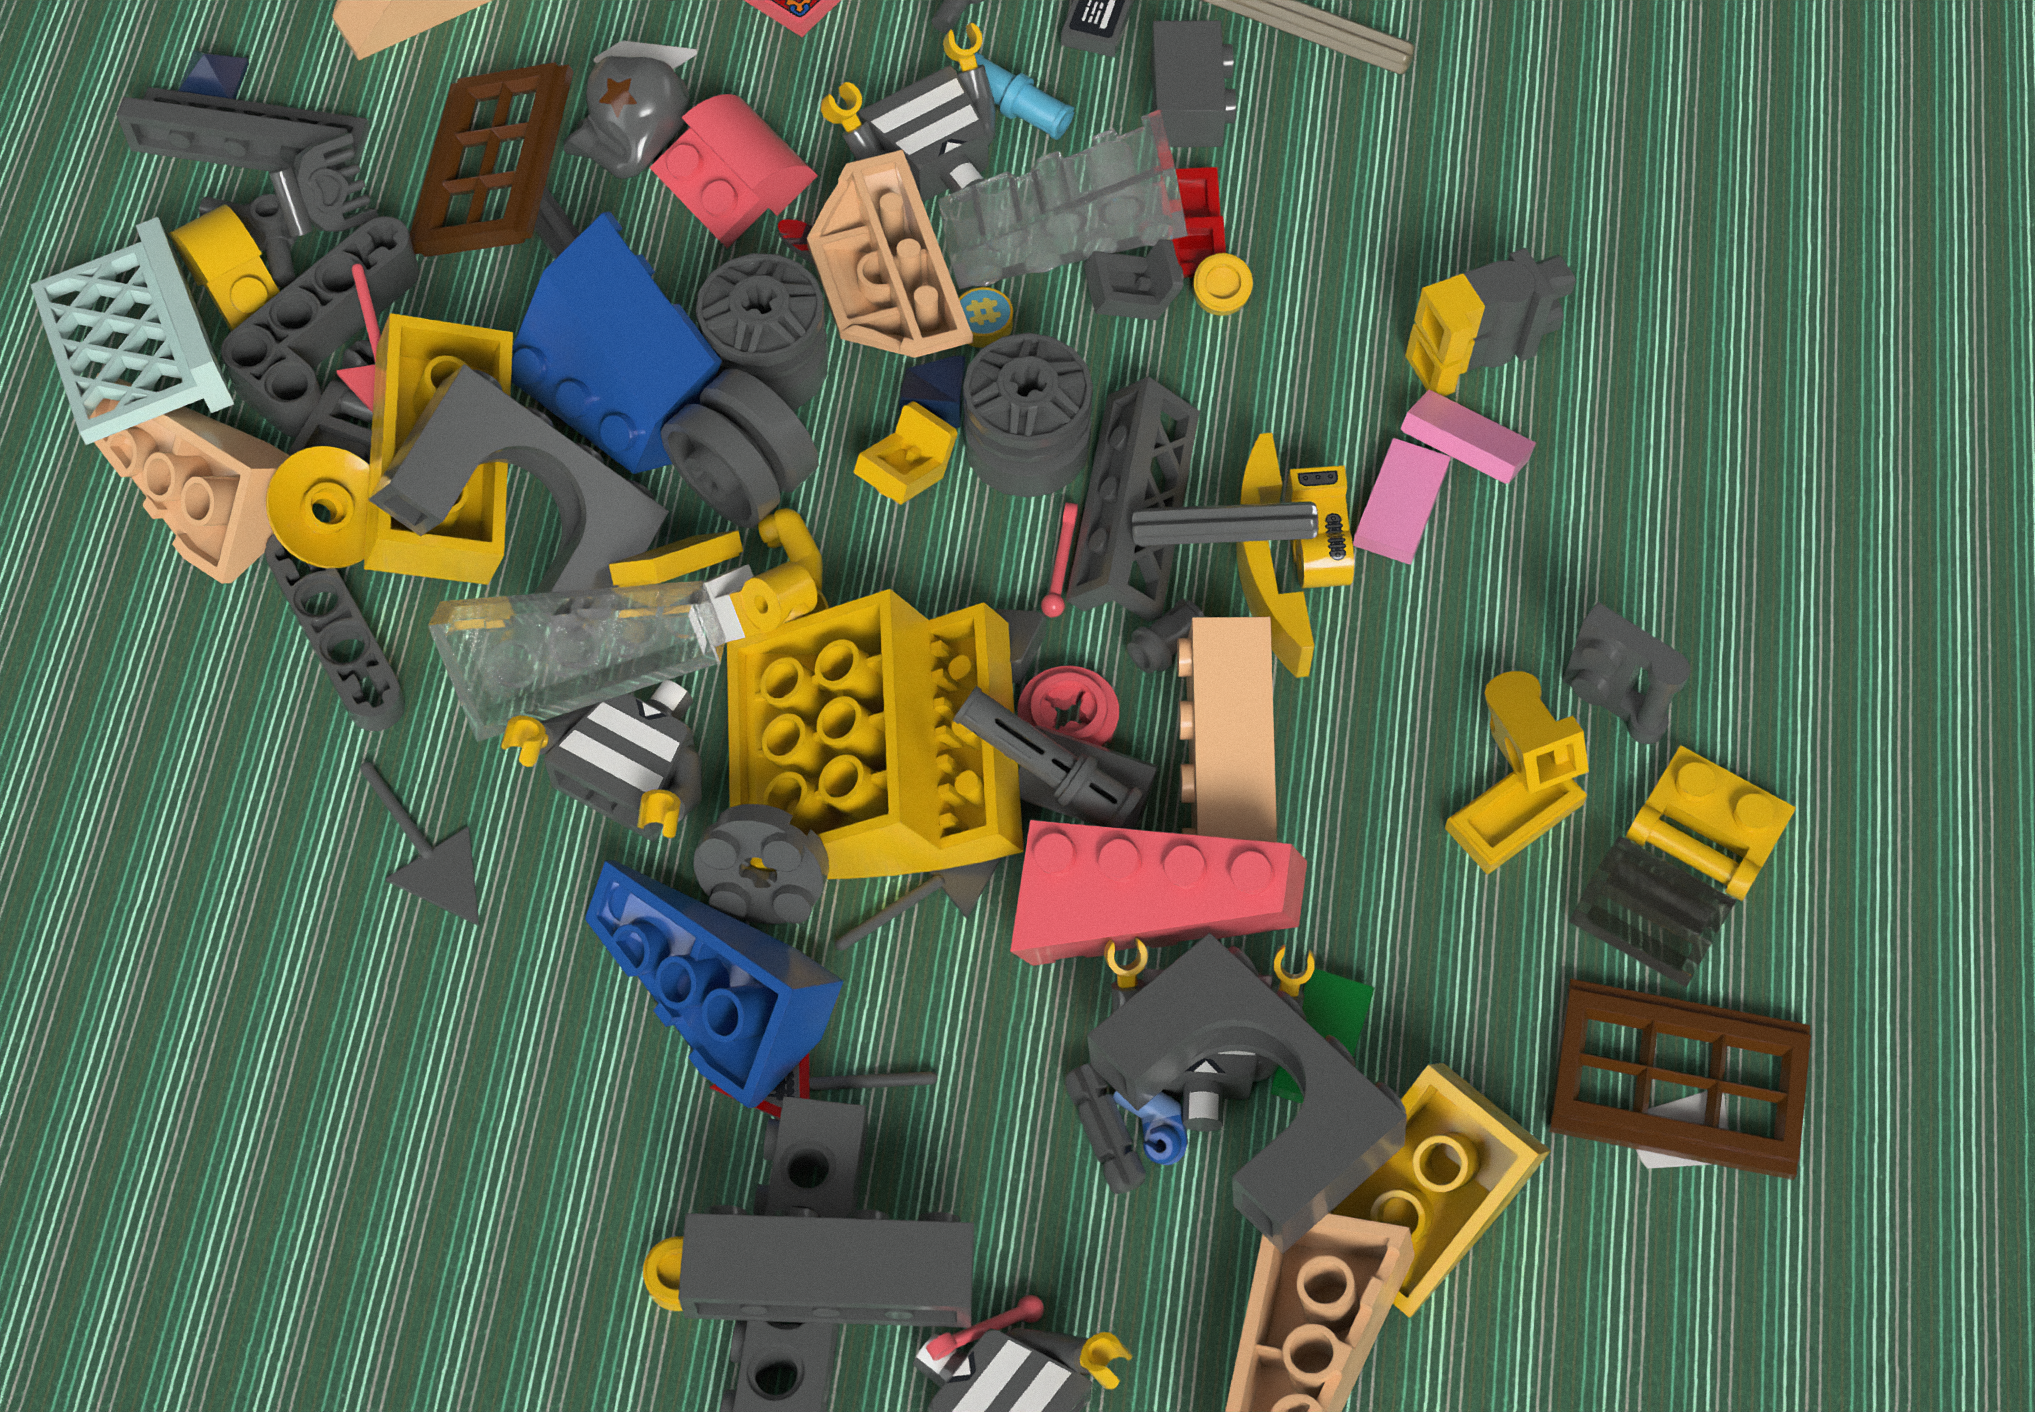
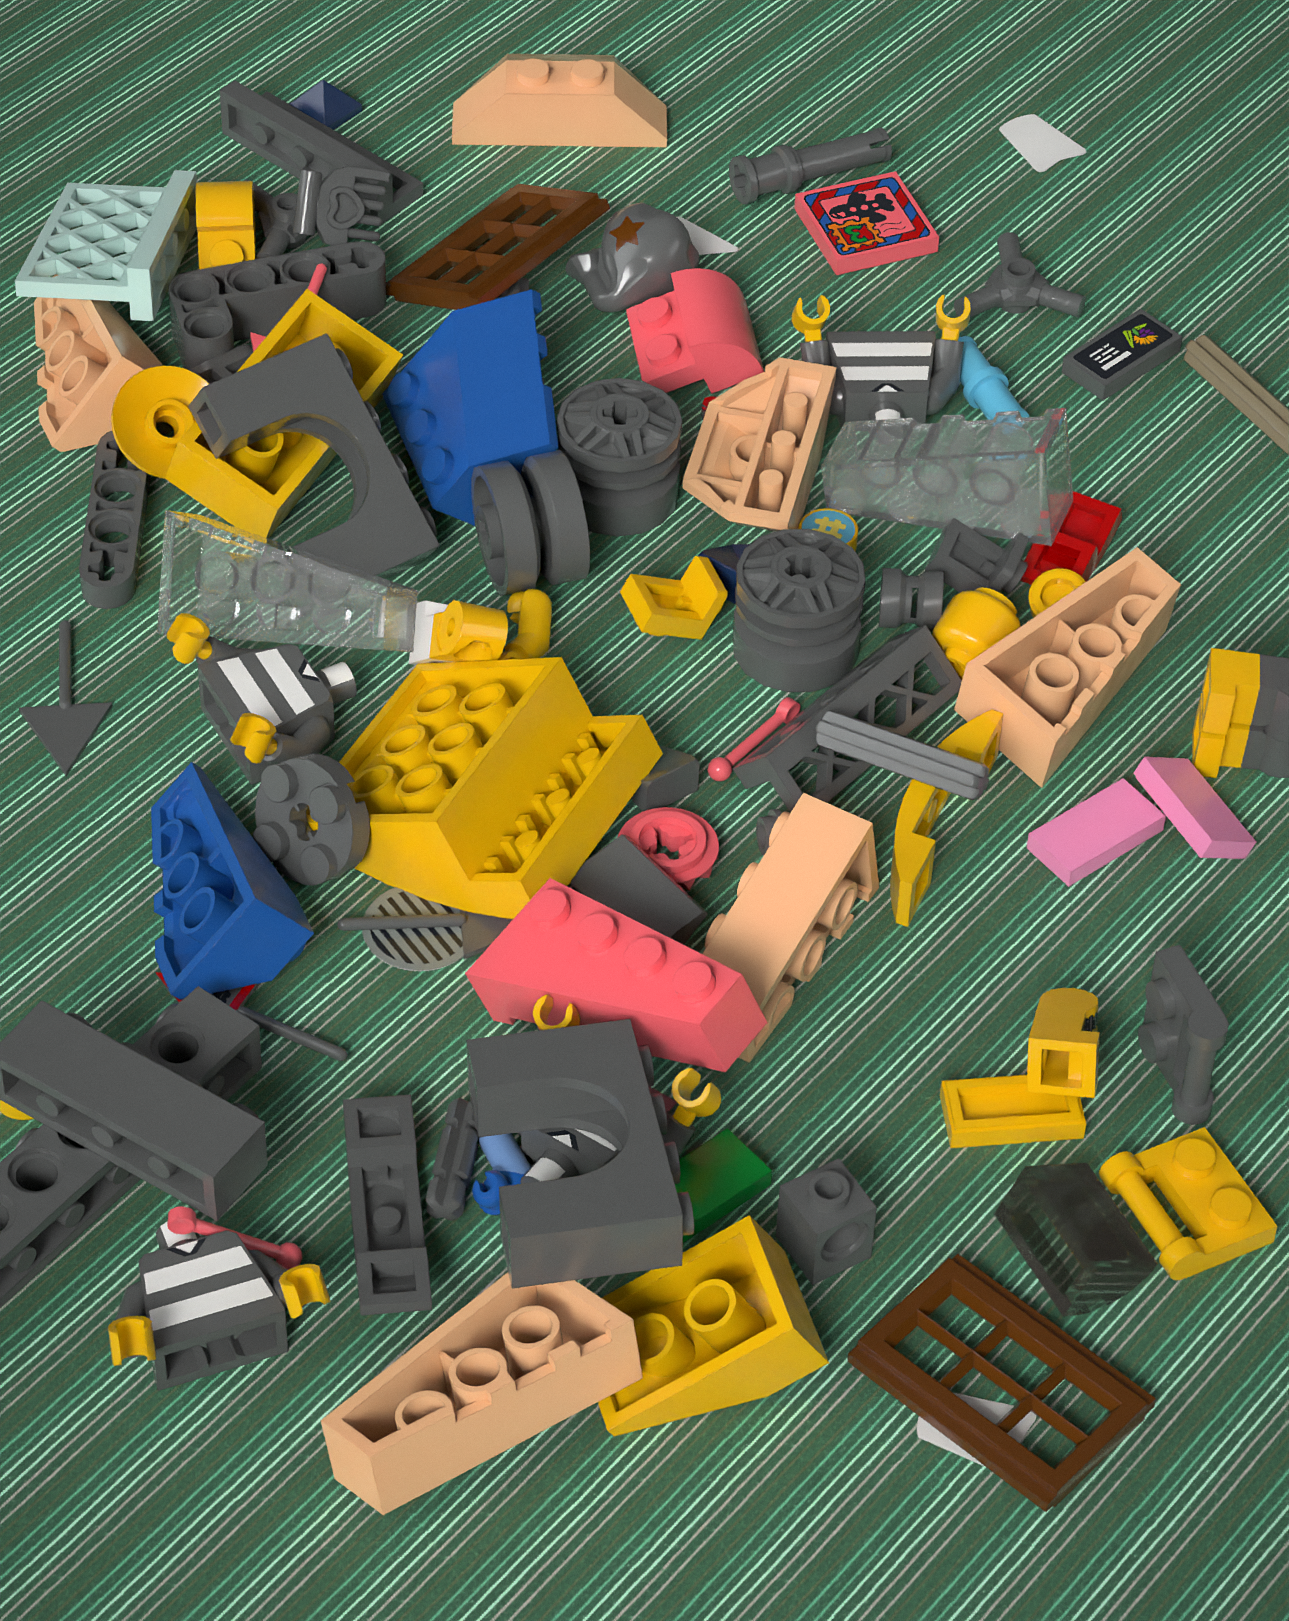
camera: 30 degrees right, 15 degrees down
yellow tile [609,530,743,588] -> none
dark grey pin [953,686,1144,828] -> none
dark grey brick [1151,20,1236,148] -> none
yellow leg [1284,465,1354,589] -> none
none -> dark grey slope [343,1094,432,1316]
none -> light grey sticker [362,887,463,971]
none -> dark grey brick [776,1158,877,1285]
none -> dark grey wheel [879,568,944,631]
none -> yellow head [932,587,1021,680]
none -> light nougat wedge [954,547,1181,788]

